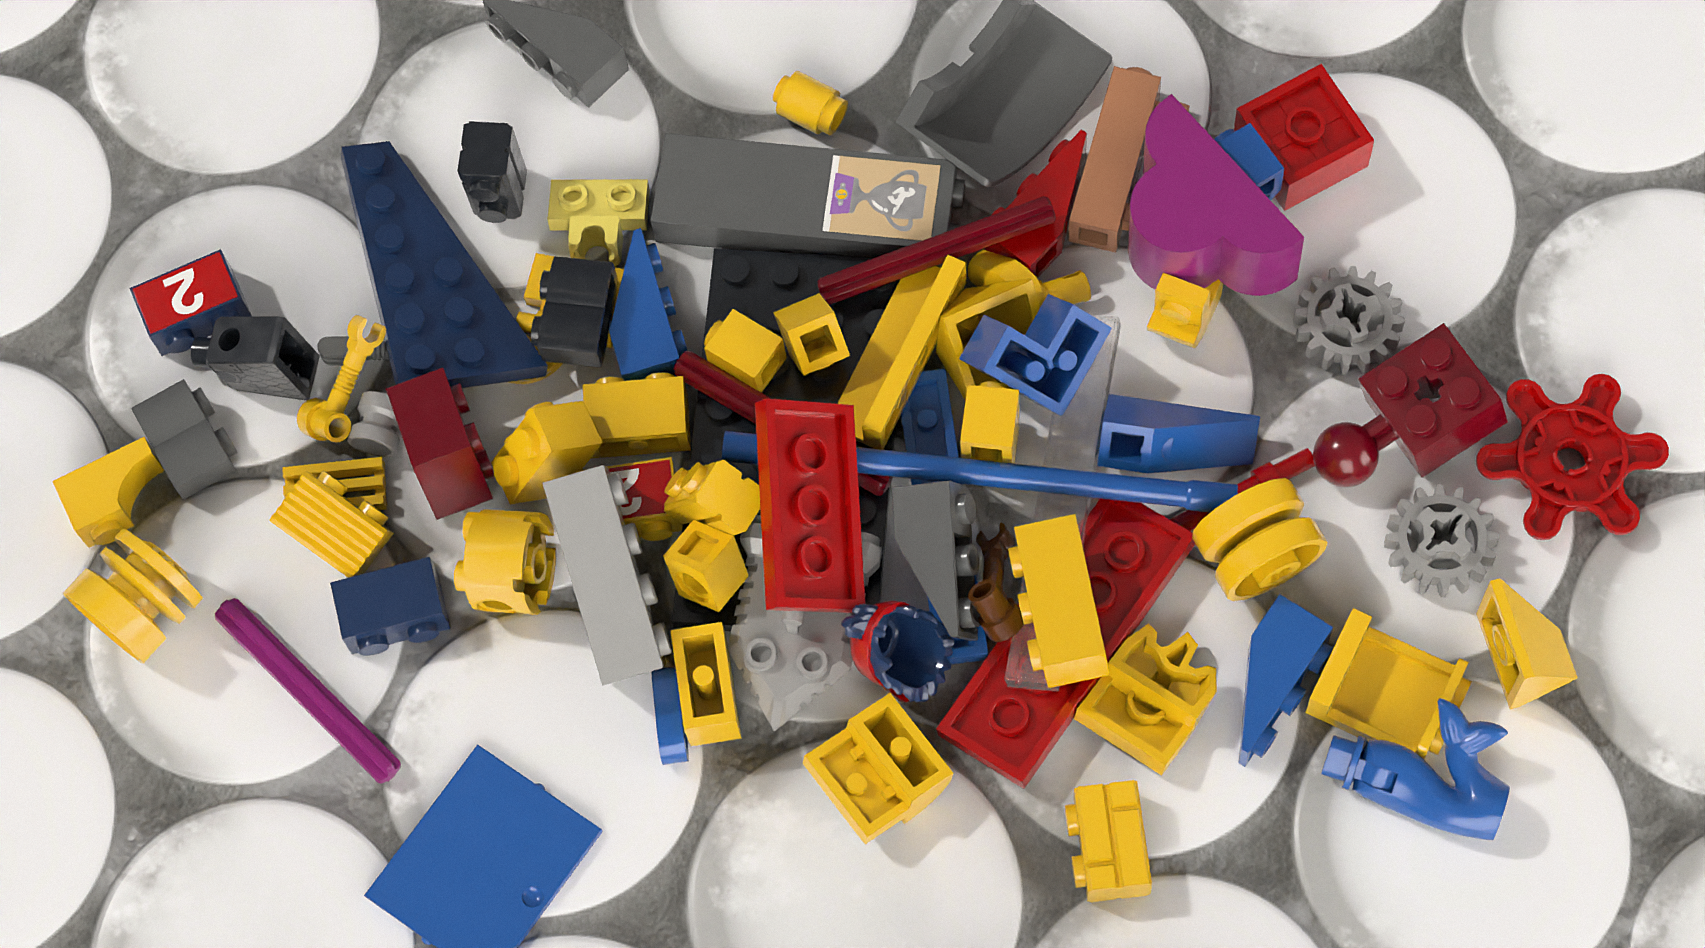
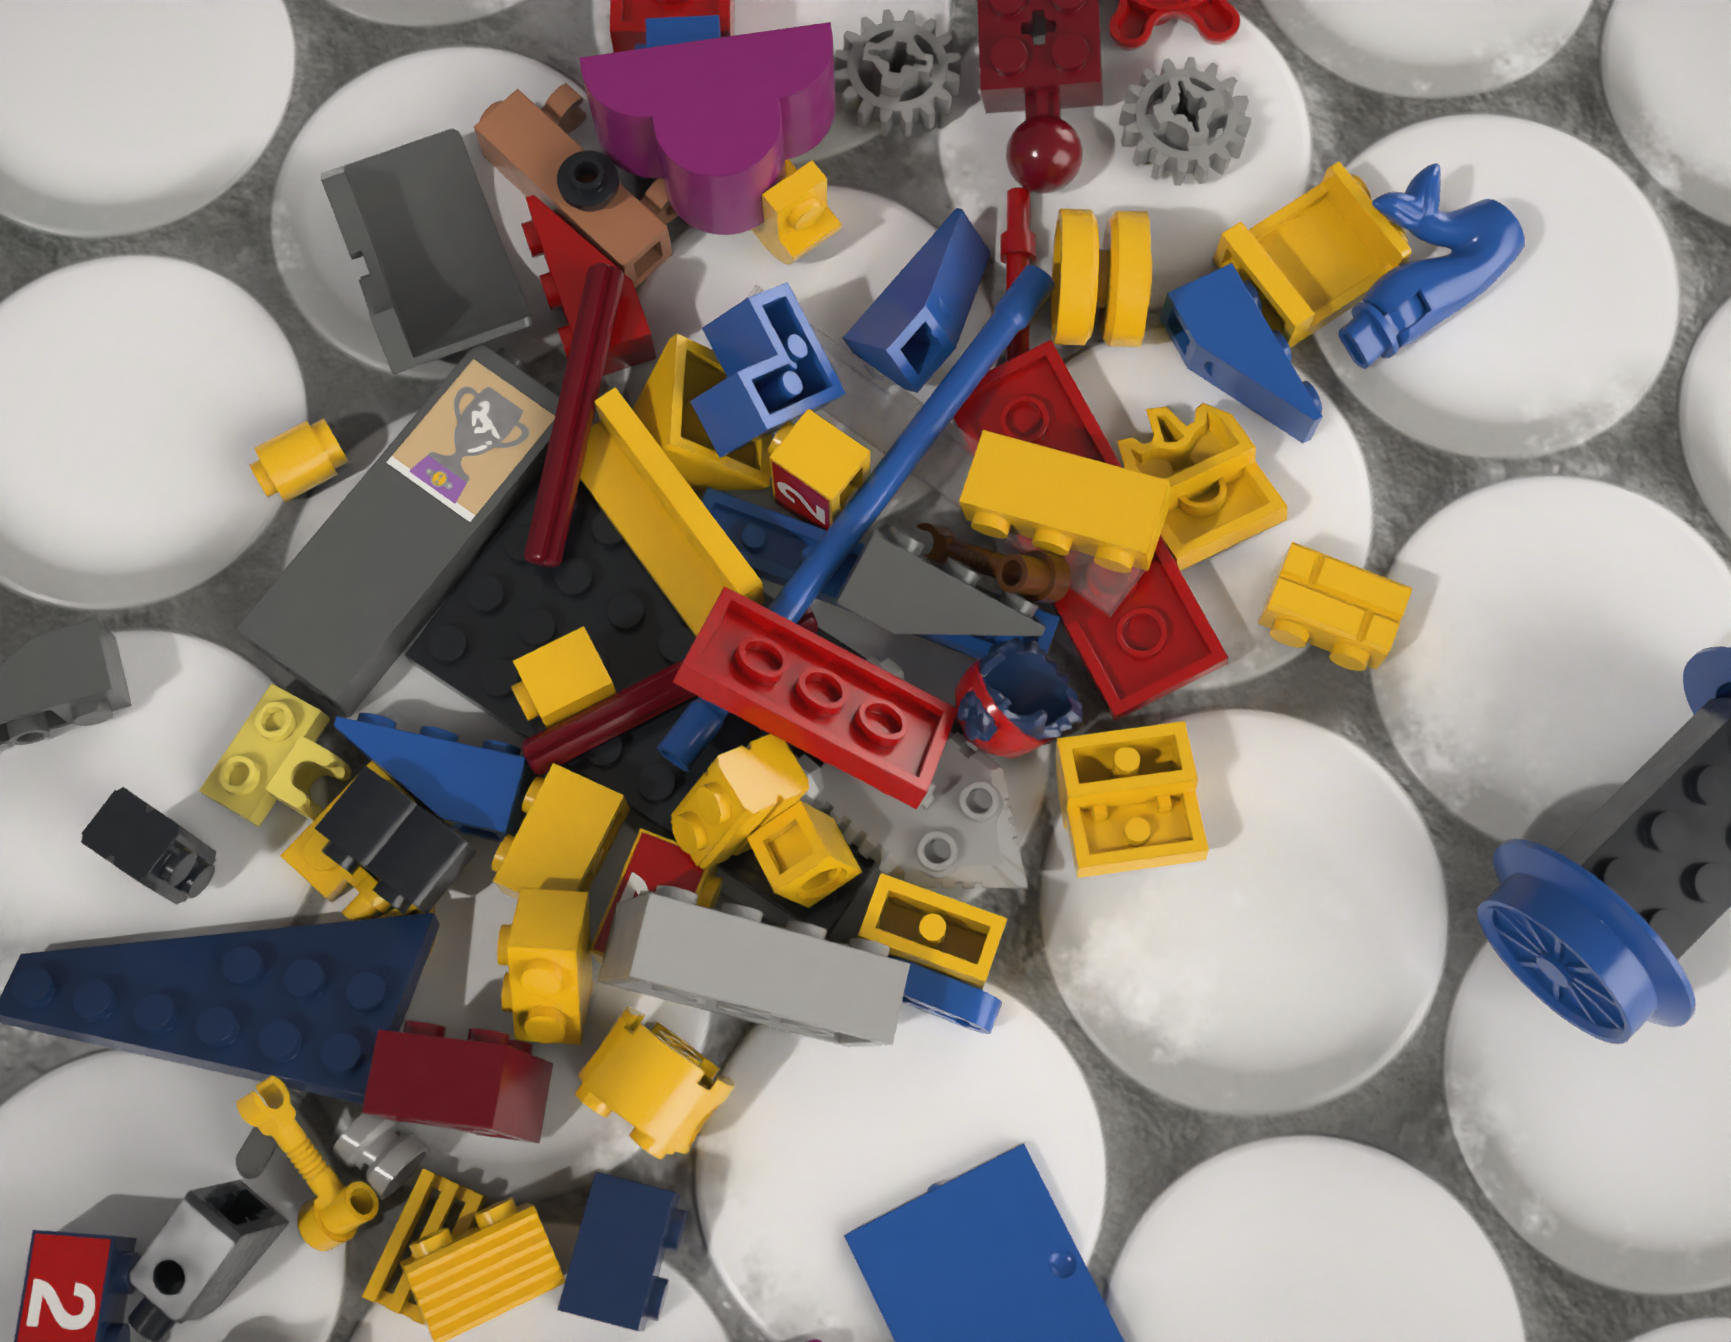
camera: 70 degrees left, 5 degrees up
yellow brick [773,293,850,375] -> none
yellow arm [968,250,1091,306] -> none
yellow slope [1476,578,1578,709] -> none
none -> black plate [557,150,619,212]

